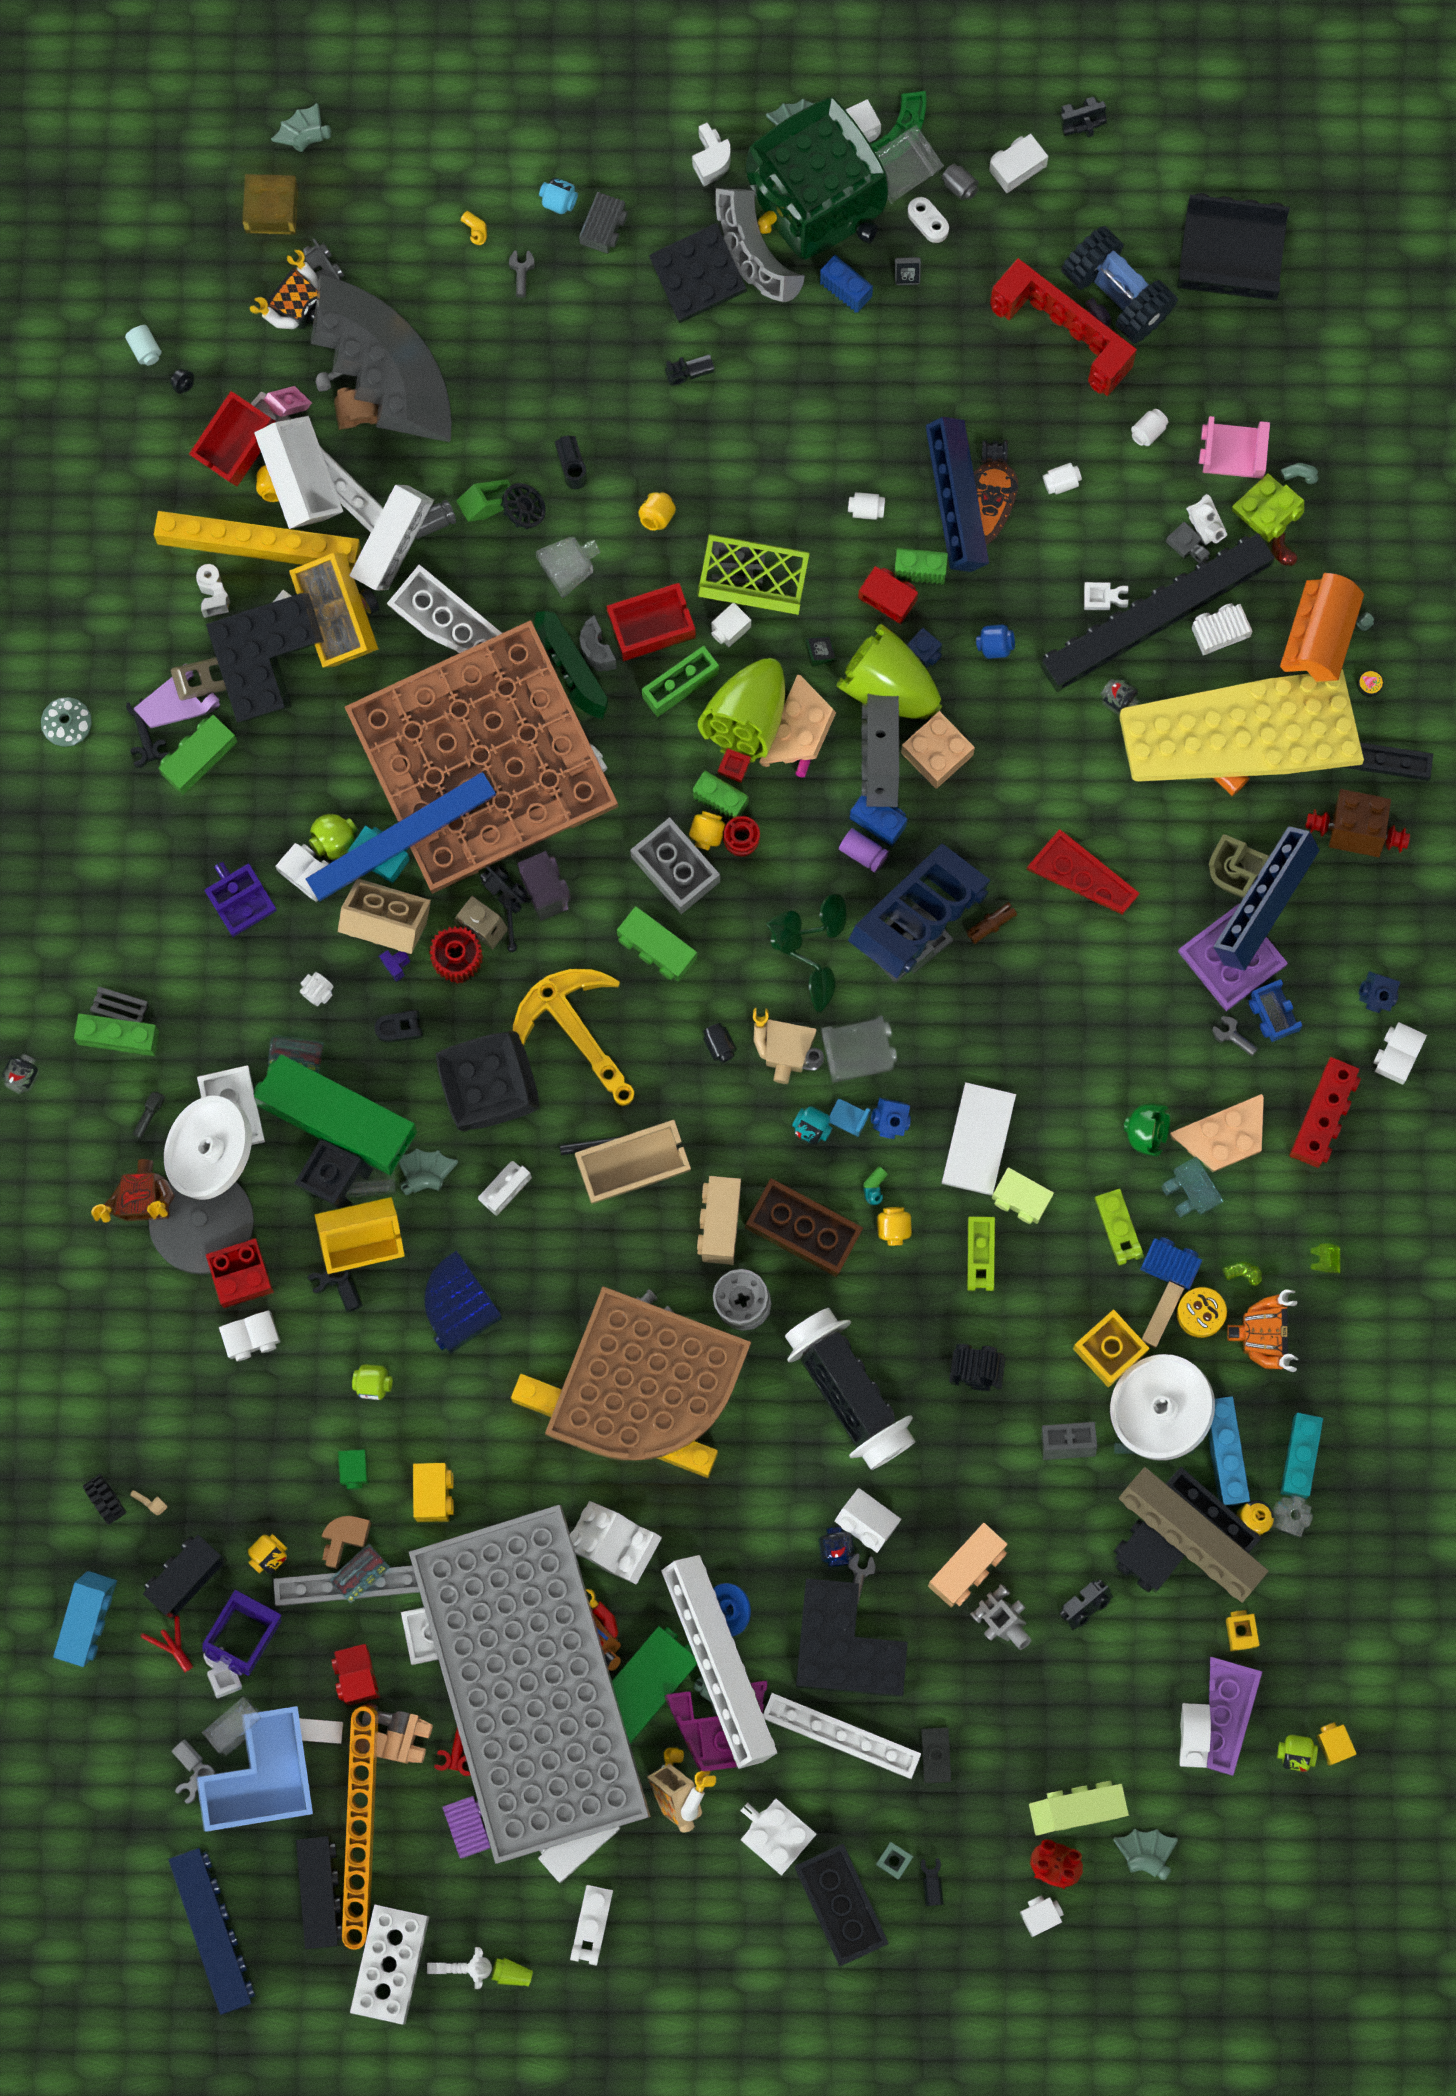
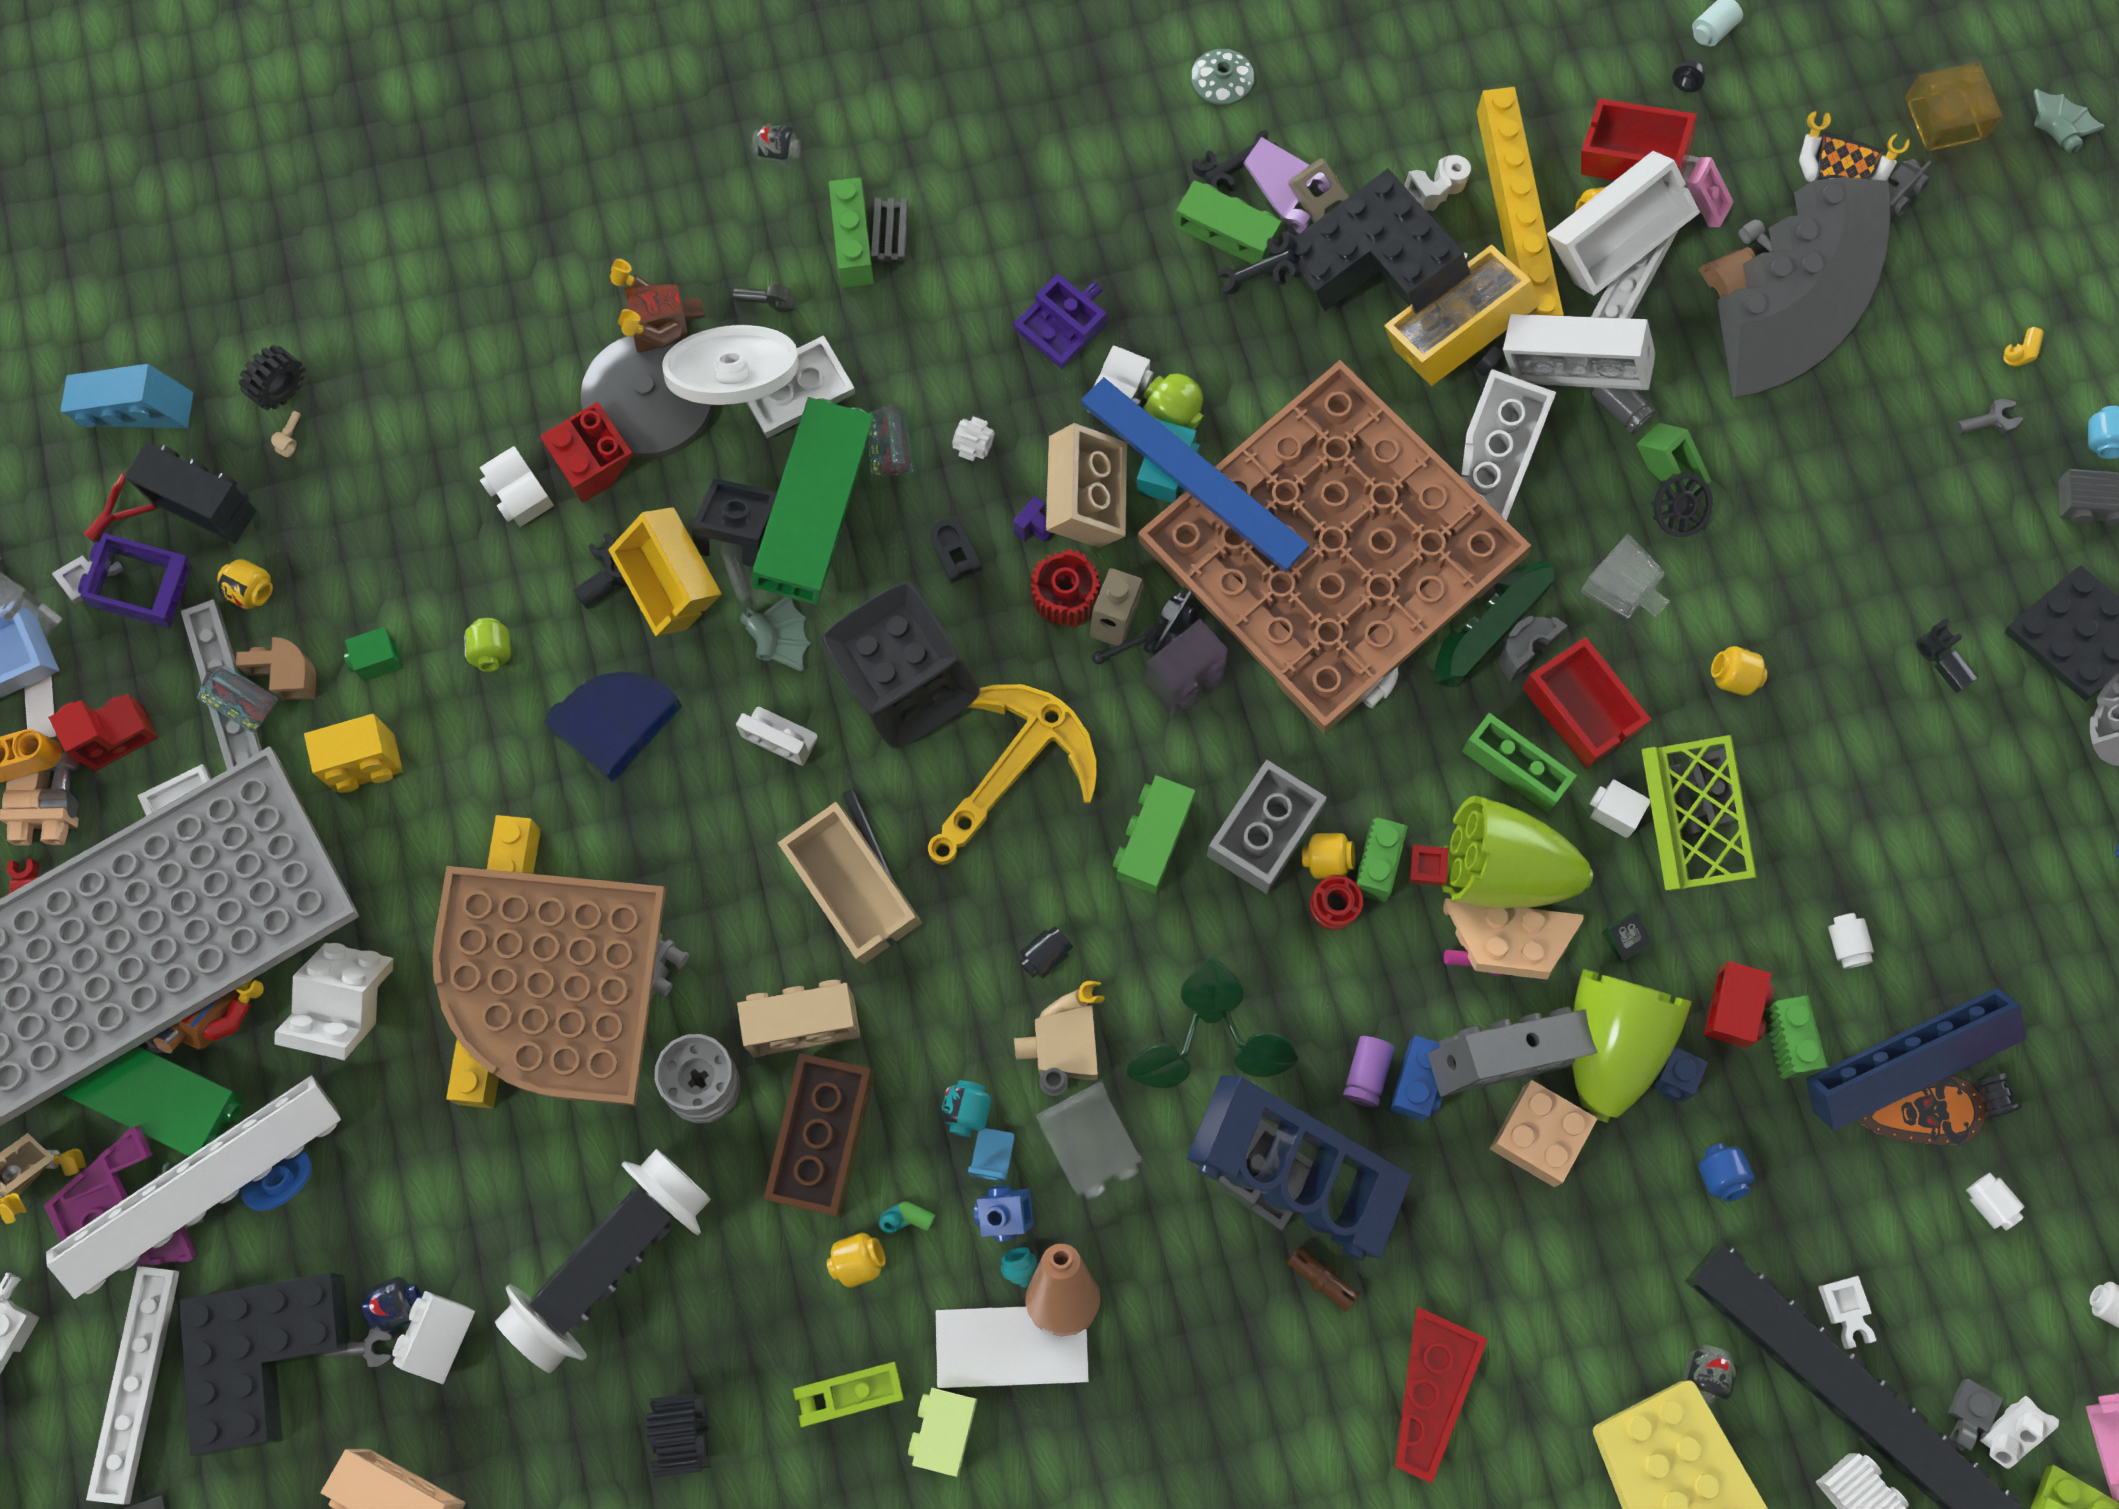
camera: 75 degrees right, 5 degrees down
black piece [555,435,587,490] -> none
none -> teal plate [1000,1247,1038,1288]
none -> nougat cone [1026,1244,1101,1337]
none -> black bar [1218,231,1302,295]

